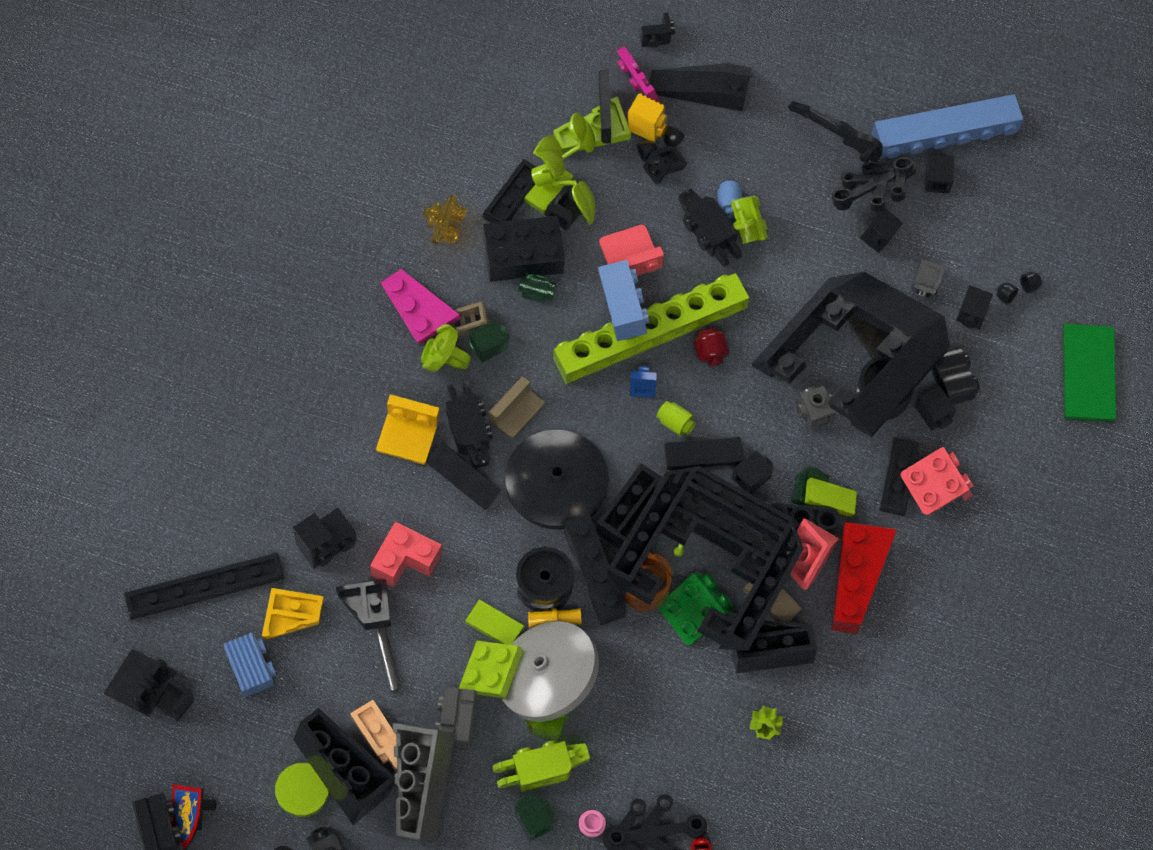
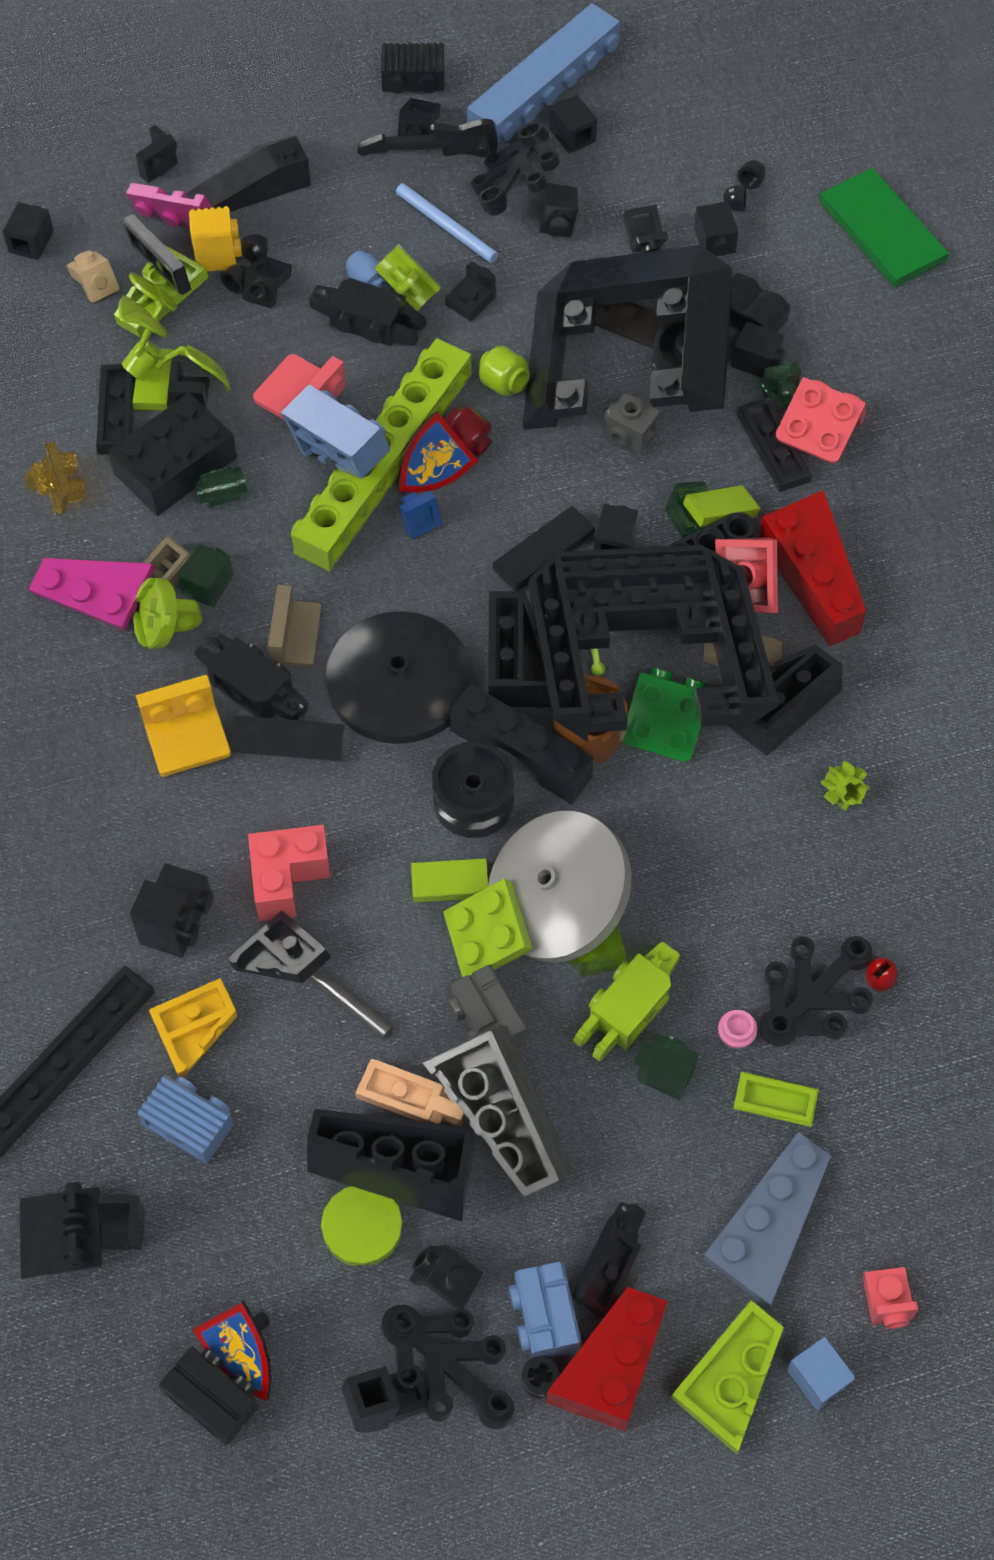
camera: 30 degrees left, 5 degrees down
yellow pin [528,608,582,629] -> none
lime brick [656,401,696,437] -> none
none -> black brick [3,202,54,261]
none -> tan bracket [66,251,119,303]
none -> black brick [381,42,445,94]
none -> light blue bar [396,183,498,263]
none -> black bracket [397,98,441,136]
none -> shield [398,411,478,493]
none -> black bracket [445,261,496,322]
none -> lime head [479,346,530,396]
none -> clear green tile [761,361,801,407]

